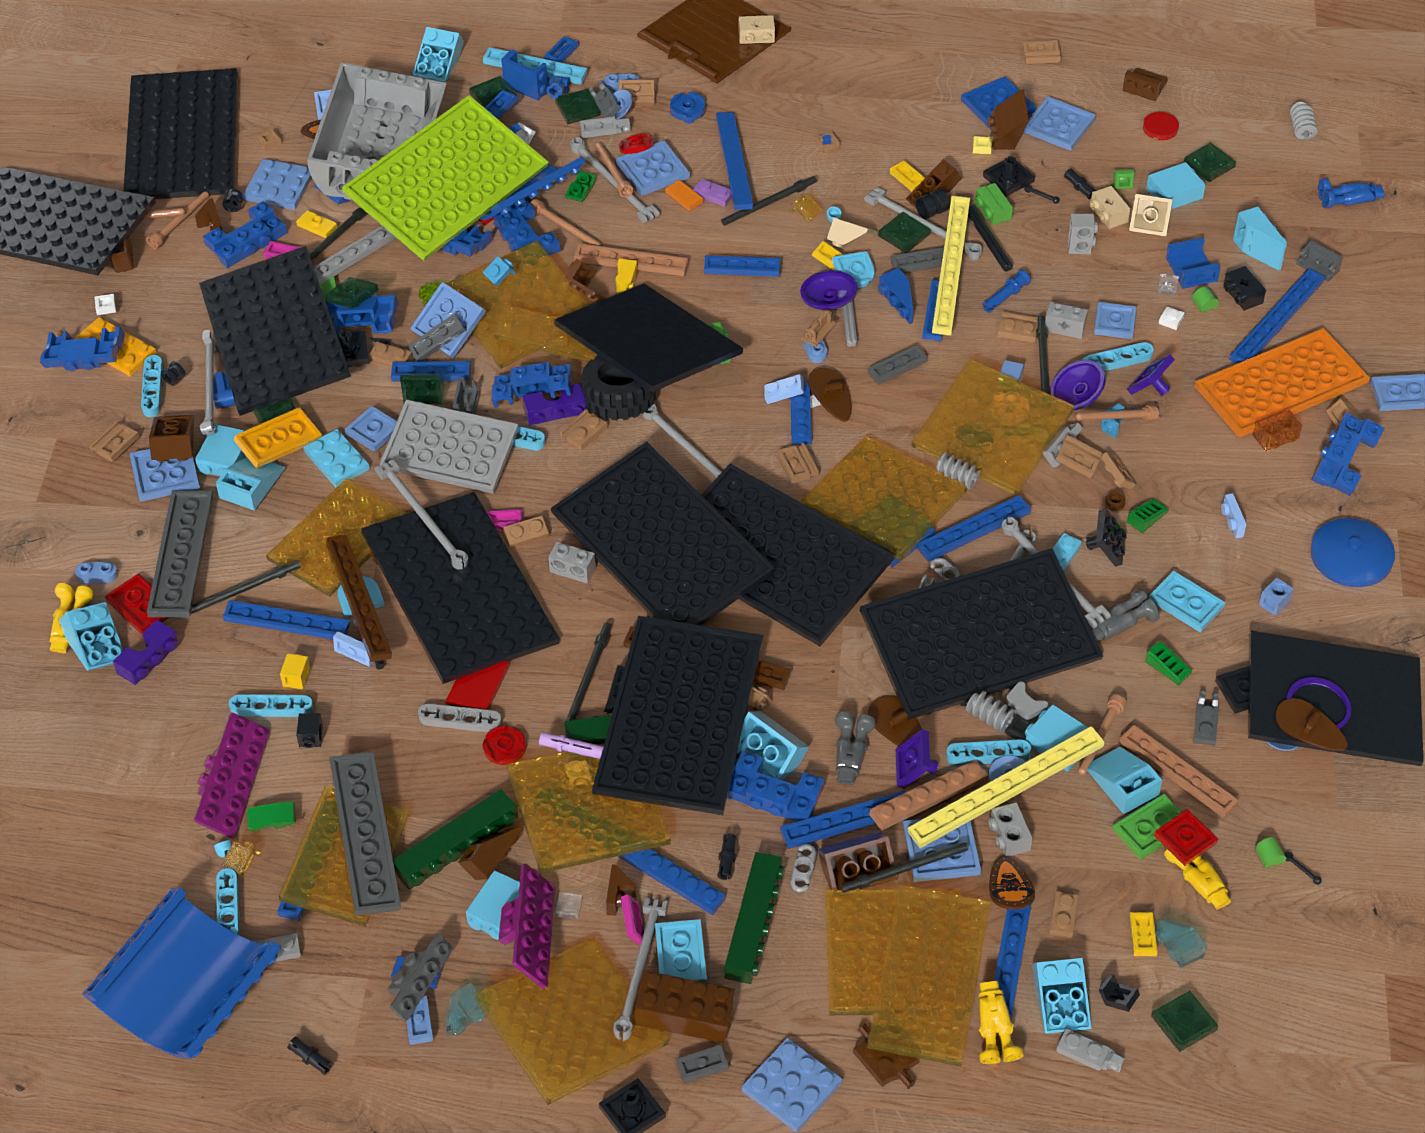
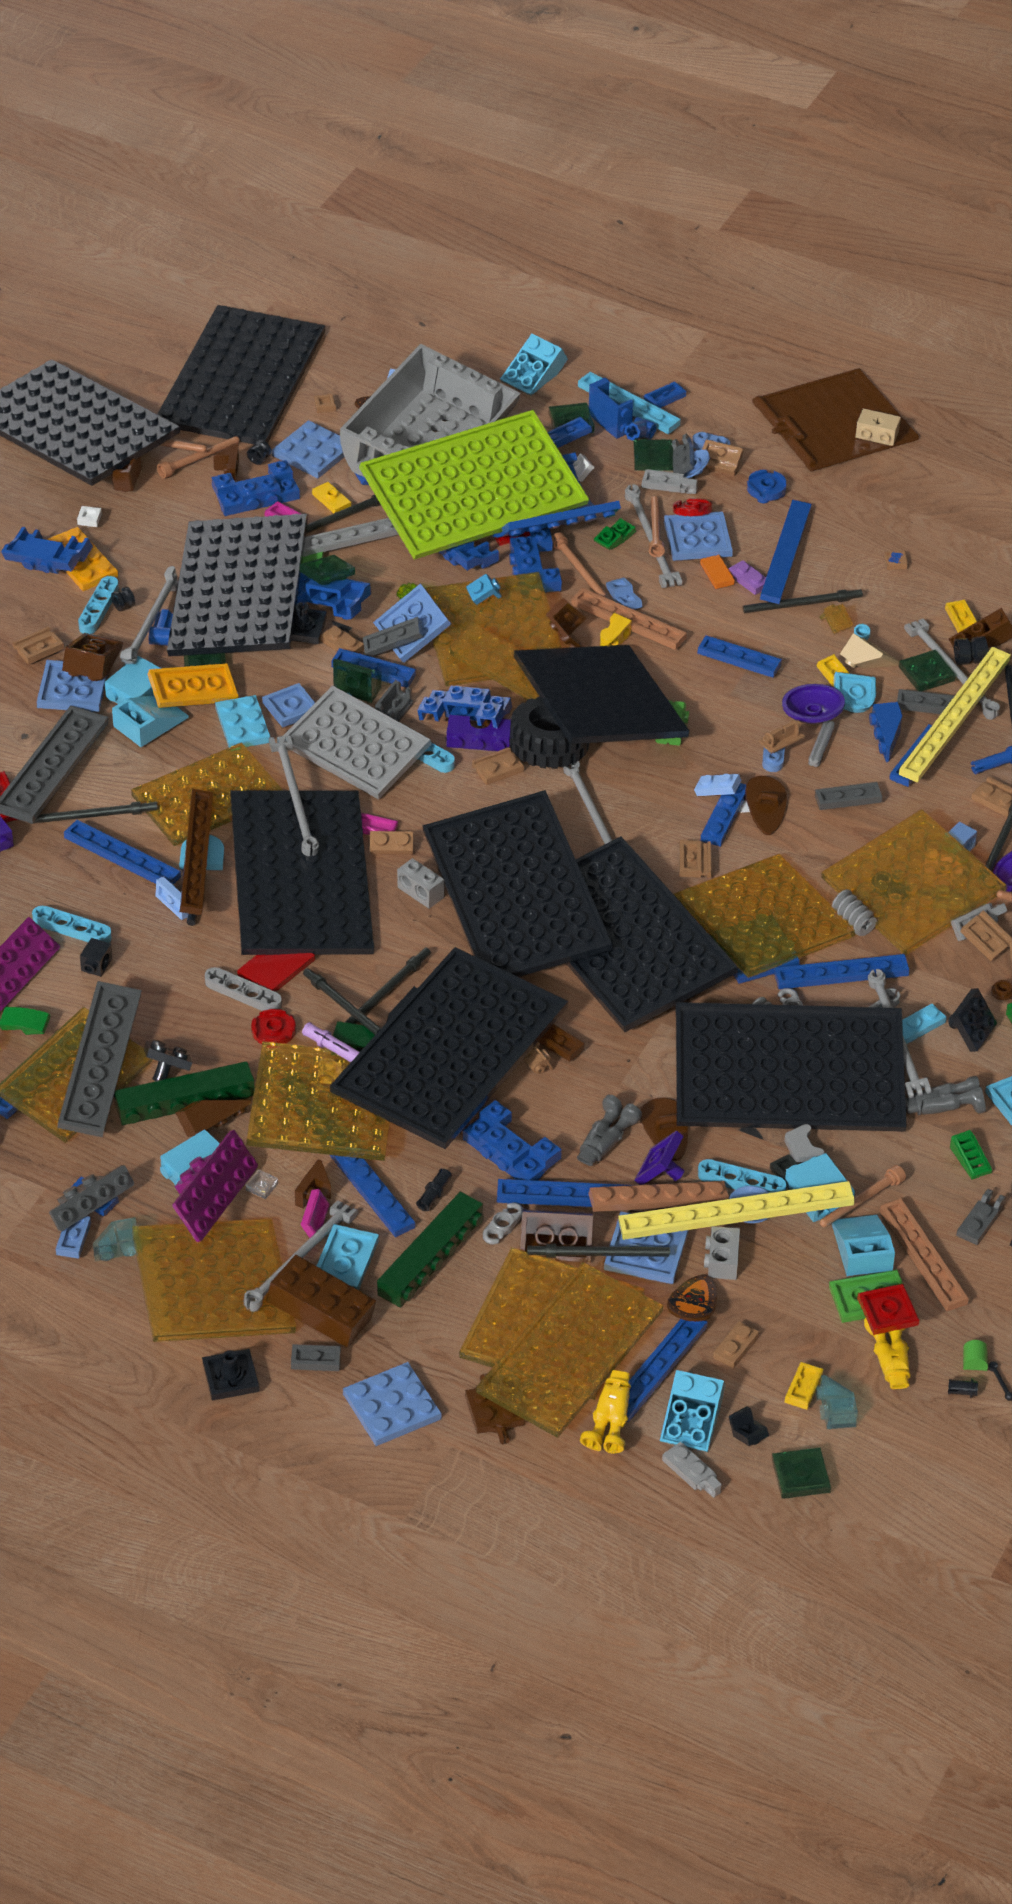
camera: 20 degrees right, 5 degrees down
yellow brick [280,654,310,689] -> none
medium azure slope [737,711,809,781] -> none
light grey piece [966,691,1015,734] -> none
none -> black plate [144,1039,192,1081]
none -> pearl dark grey bar [303,968,381,1035]
none -> medium blue slope [606,577,642,610]
none -> black pin [948,1379,978,1398]

